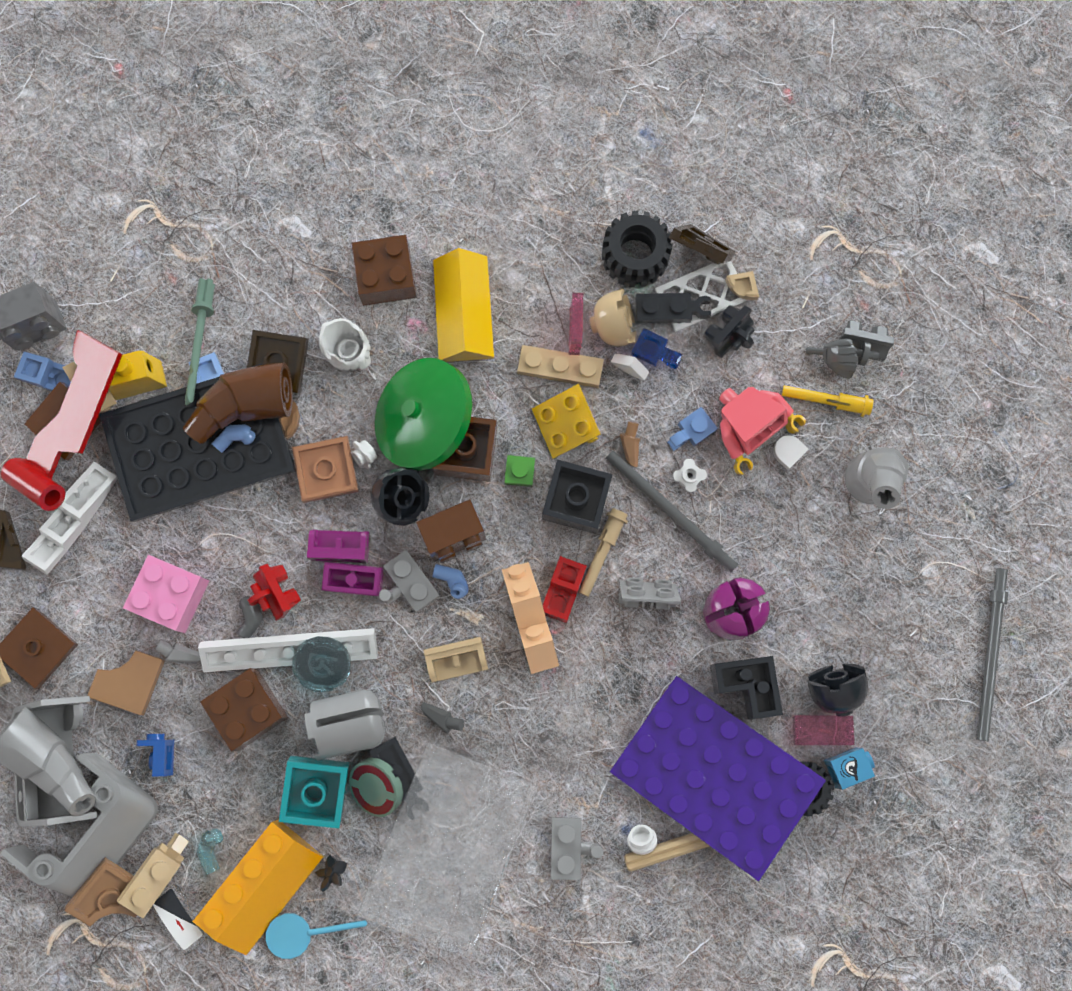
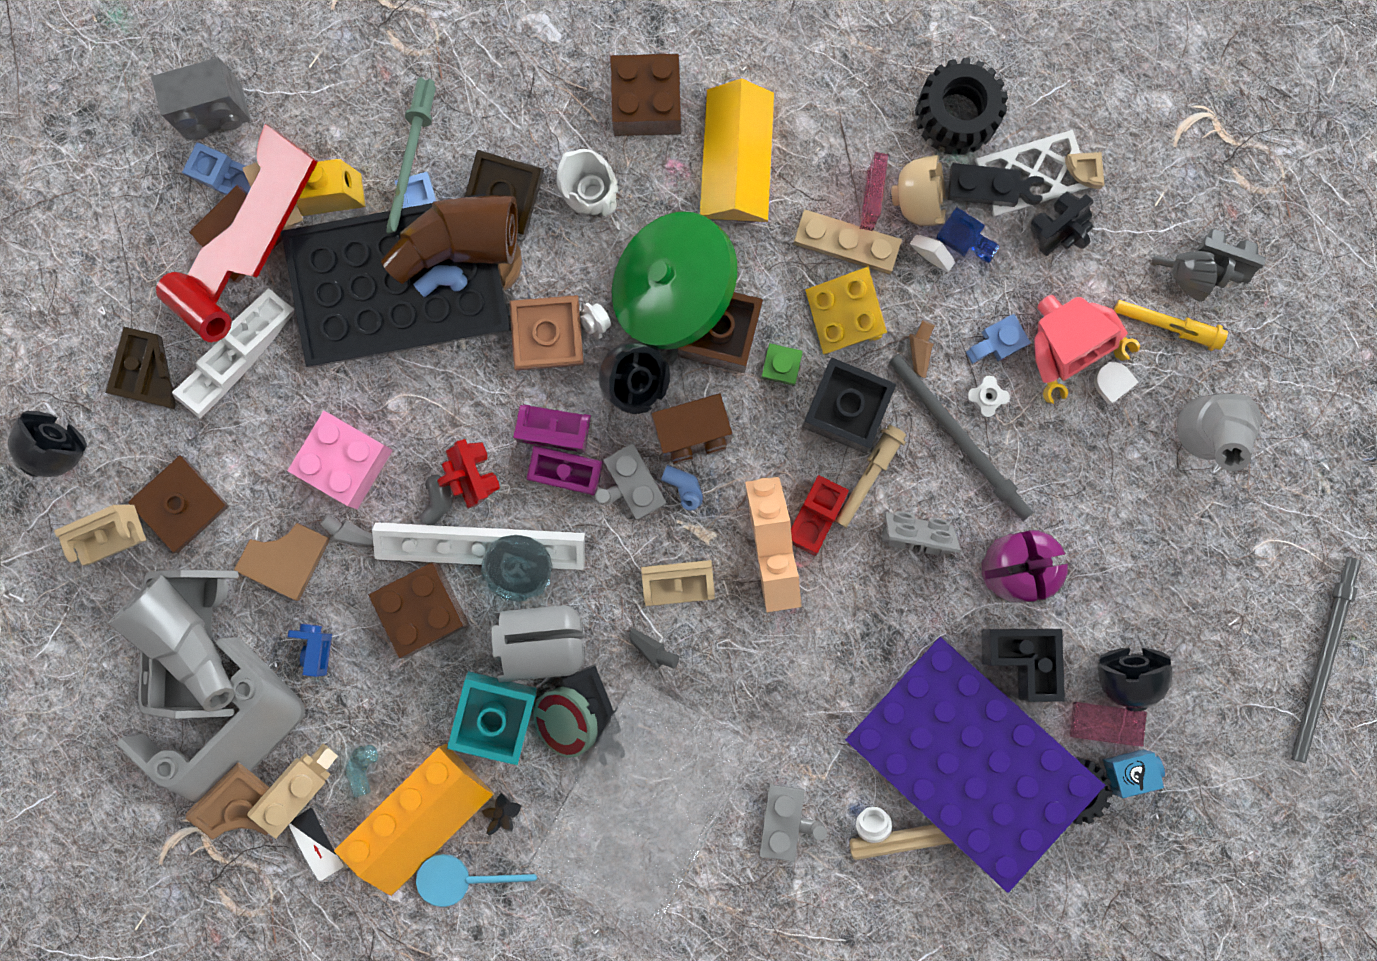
camera: 10 degrees right, 5 degrees up
dark brown wing [669,224,736,265] -> none

